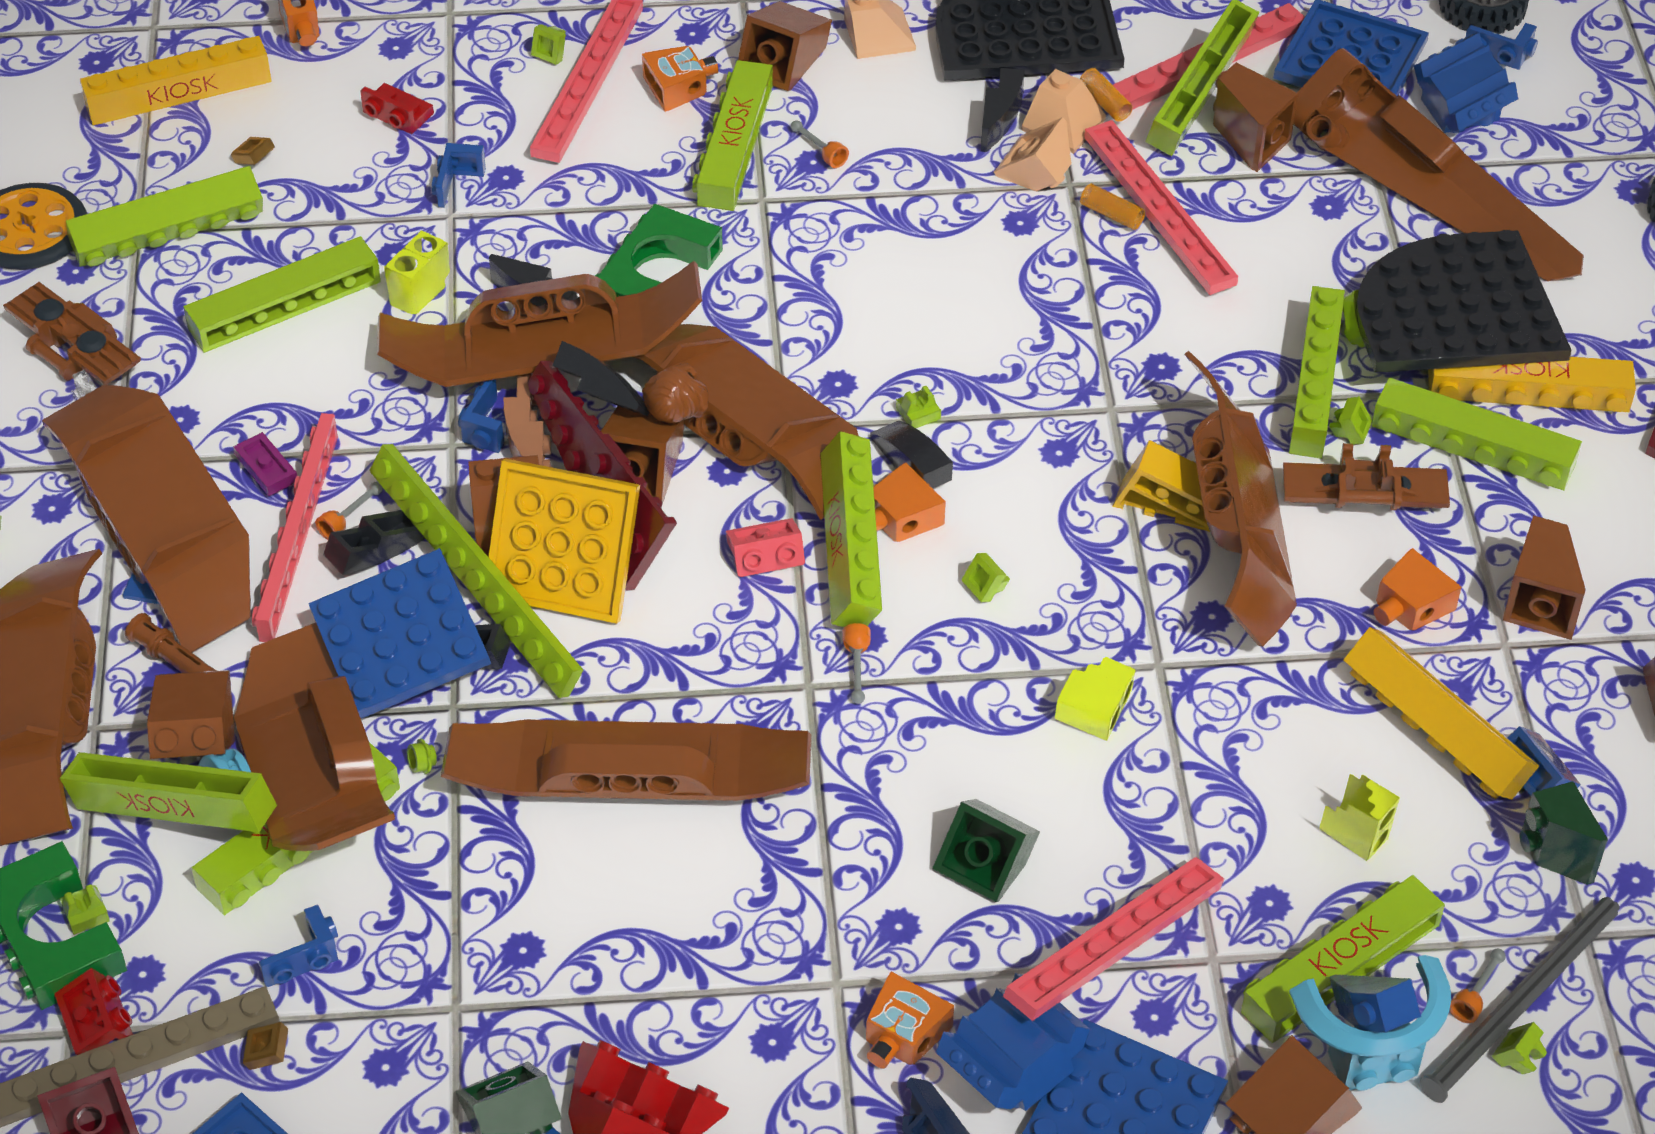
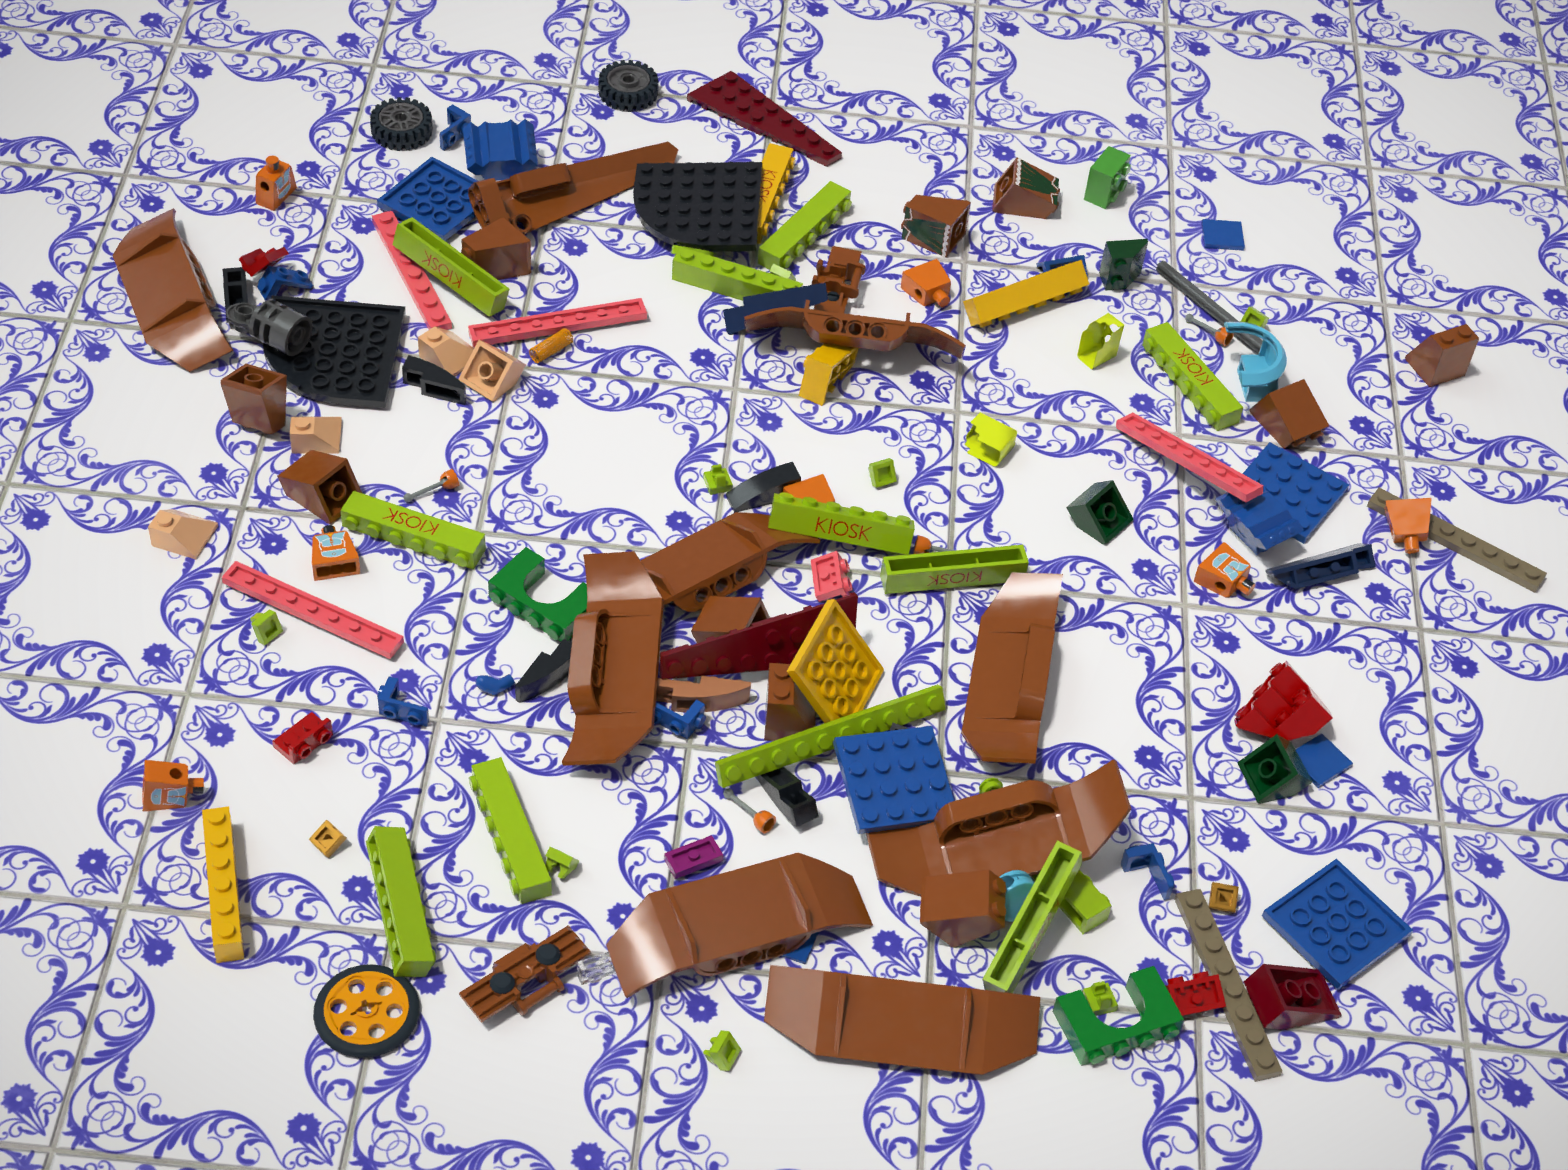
camera: 85 degrees left, 0 degrees up
dark orange pin [125,613,218,673] -> none
coral plate [252,413,338,642] -> none
neon yellow piece [384,230,450,314] -> none
black slope [553,341,649,417] -> none
dark orange hair [642,363,709,423] -> none
light orange piece [1080,68,1133,122] -> none
blue slope [1329,975,1421,1033] -> none
none -> blue arm [475,674,515,695]
none -> lime tile [545,846,580,879]
none -> dark blue wedge [723,283,828,334]
none -> lime brick [880,545,1029,594]

